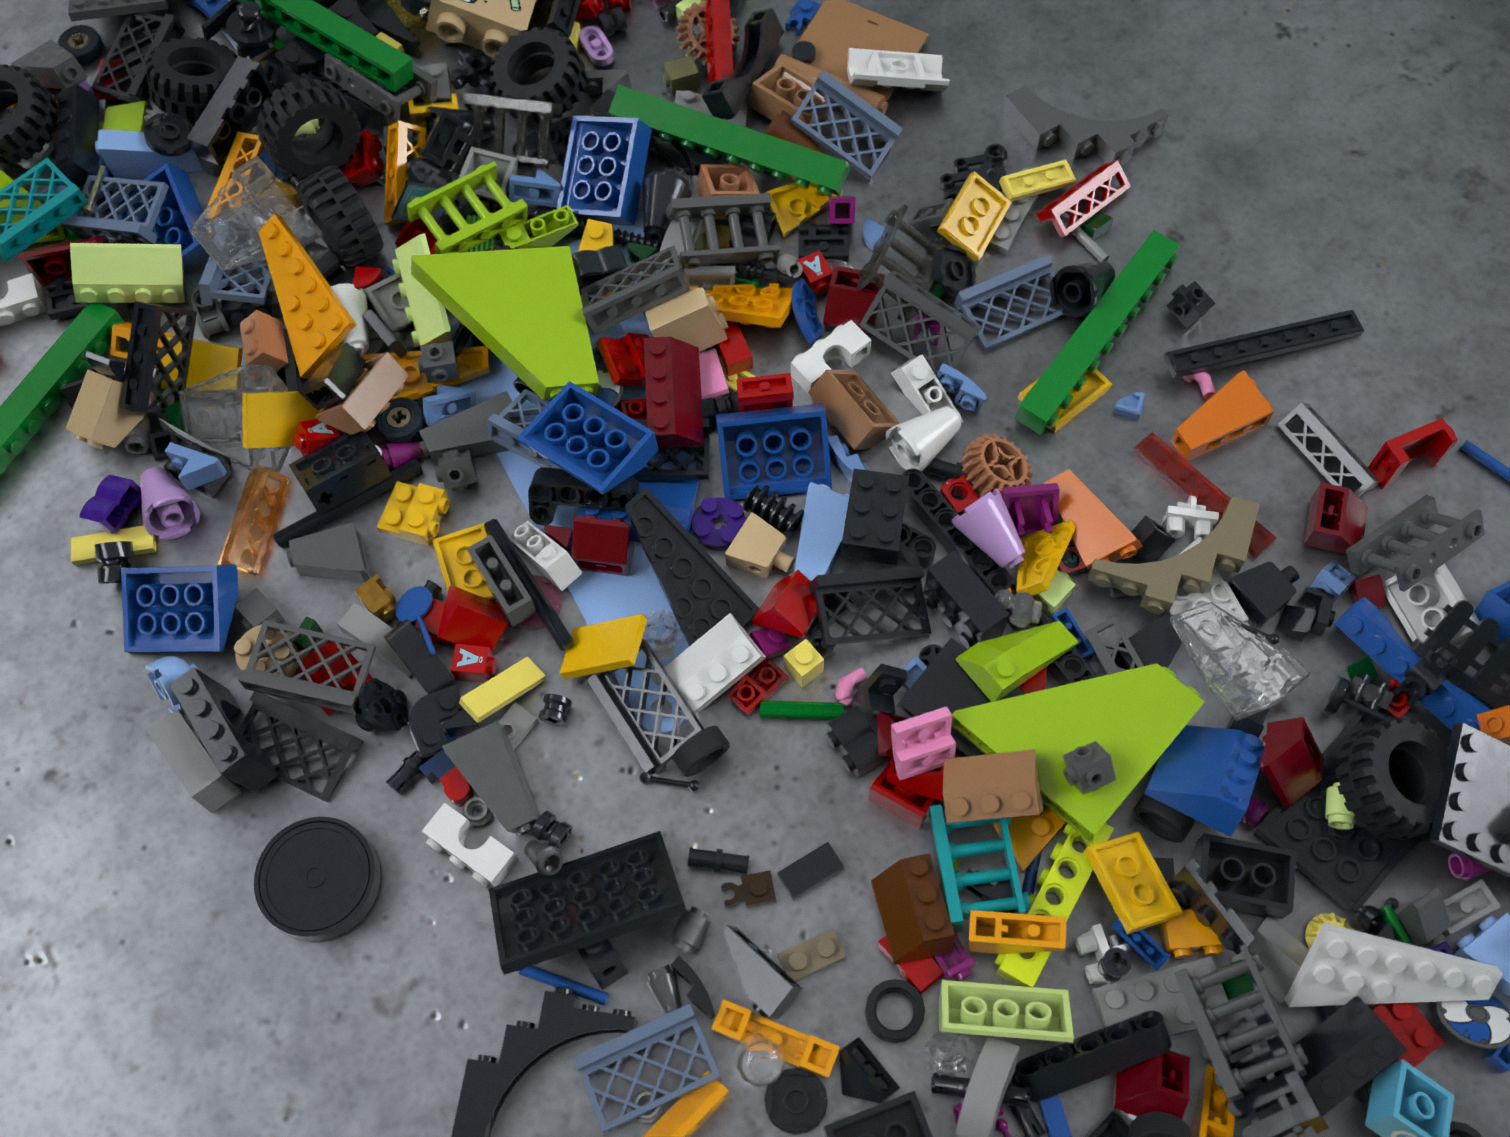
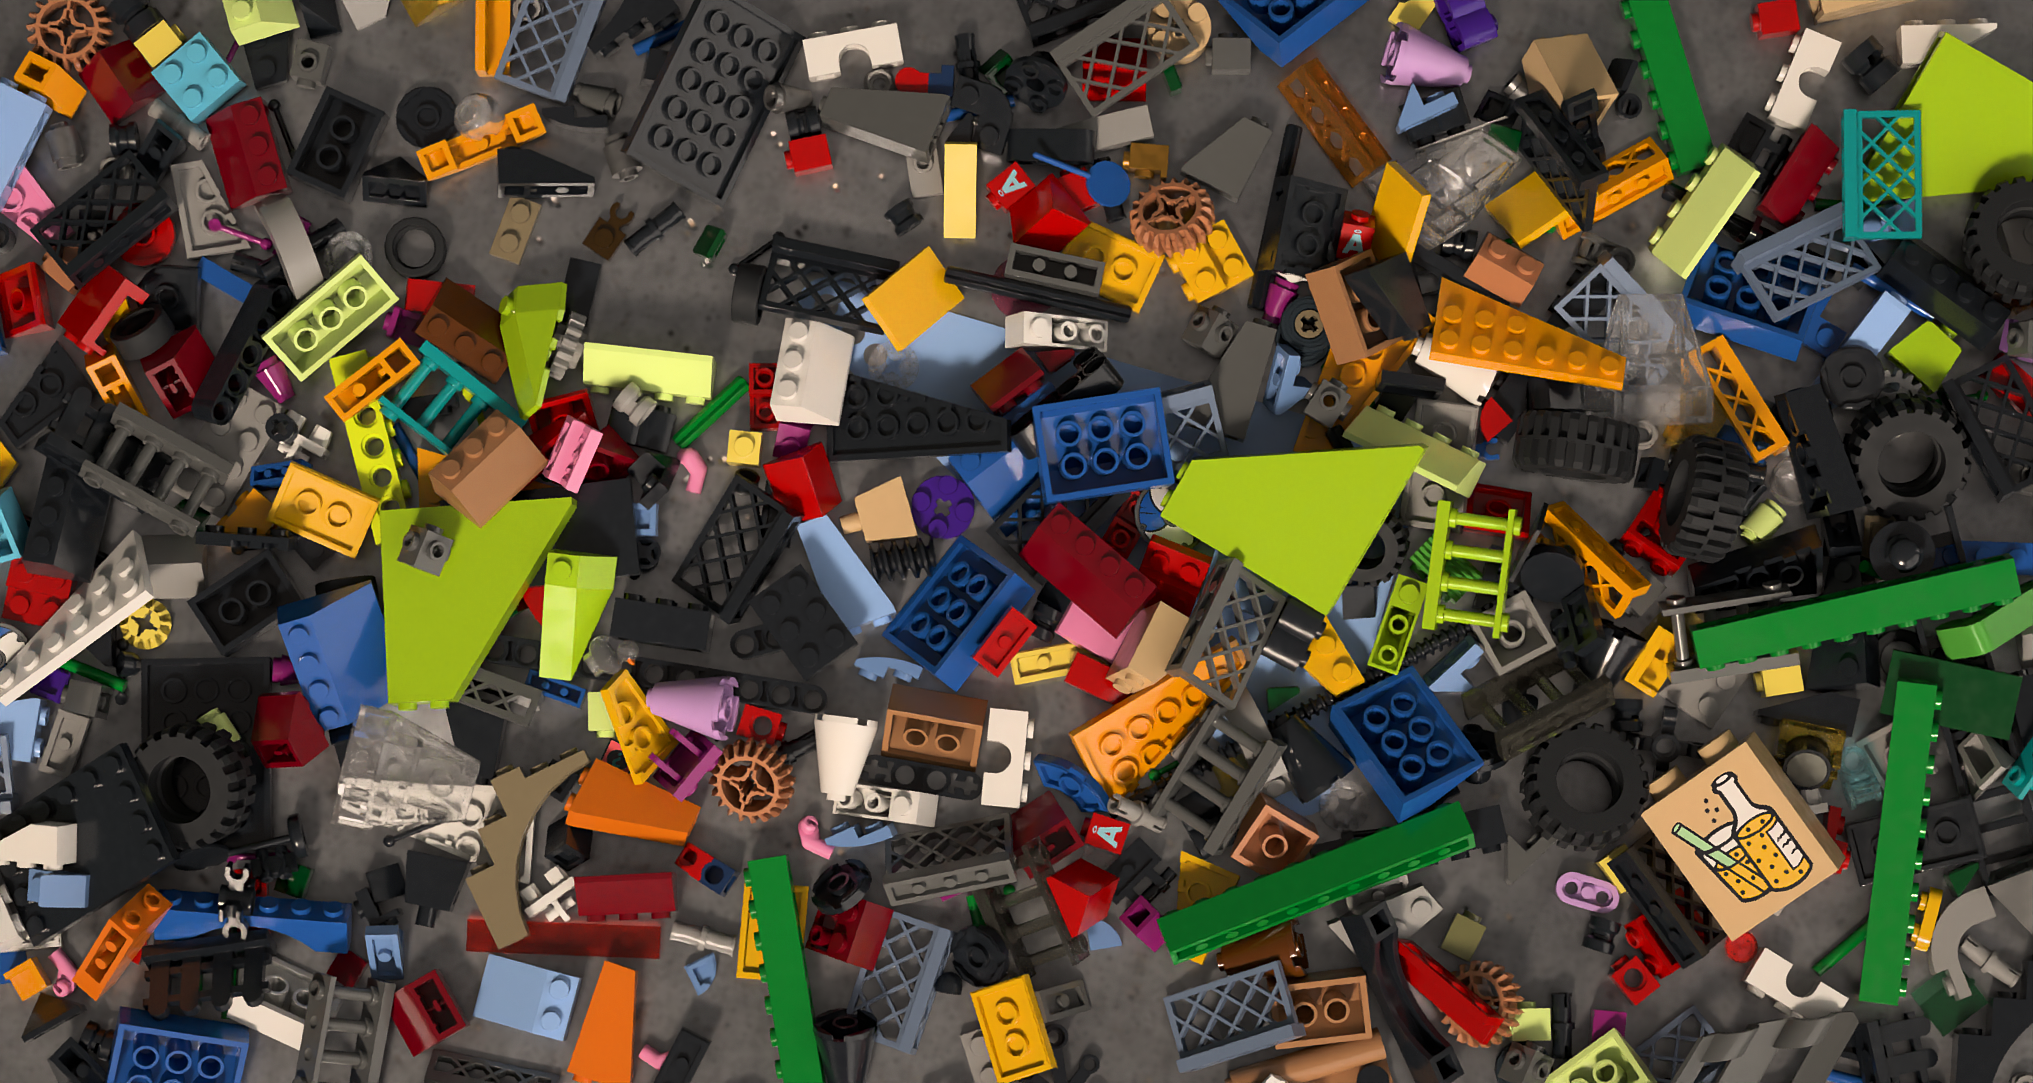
camera: 135 degrees right, 20 degrees up
olive piece [82,165,106,214] -> none
none -> magenta cone [255,354,296,404]
none -> light blue slope [473,953,583,1041]
none -> lime wedge [499,282,567,421]
none -> light grey gear [548,311,588,381]
none -> dark red slope [574,872,678,922]
none -> yellowish green slope [583,342,717,405]
none -> light grey wheel [612,382,657,427]
none -> light grey pin [669,920,737,956]
none -> leg [674,842,741,897]
none -> dark green slope [693,225,728,263]
none -> red brick [784,133,833,177]
none -> bright pink arm [798,815,835,860]
none -> dark red slope [805,899,894,971]
none -> black tile [811,859,872,915]
none -> black beam [860,755,983,800]
none -> black hinge [936,971,963,995]
none -> dark green slope [978,49,1014,96]
none -> red slope [1046,858,1119,938]
none -> nougat gear [1129,177,1216,258]

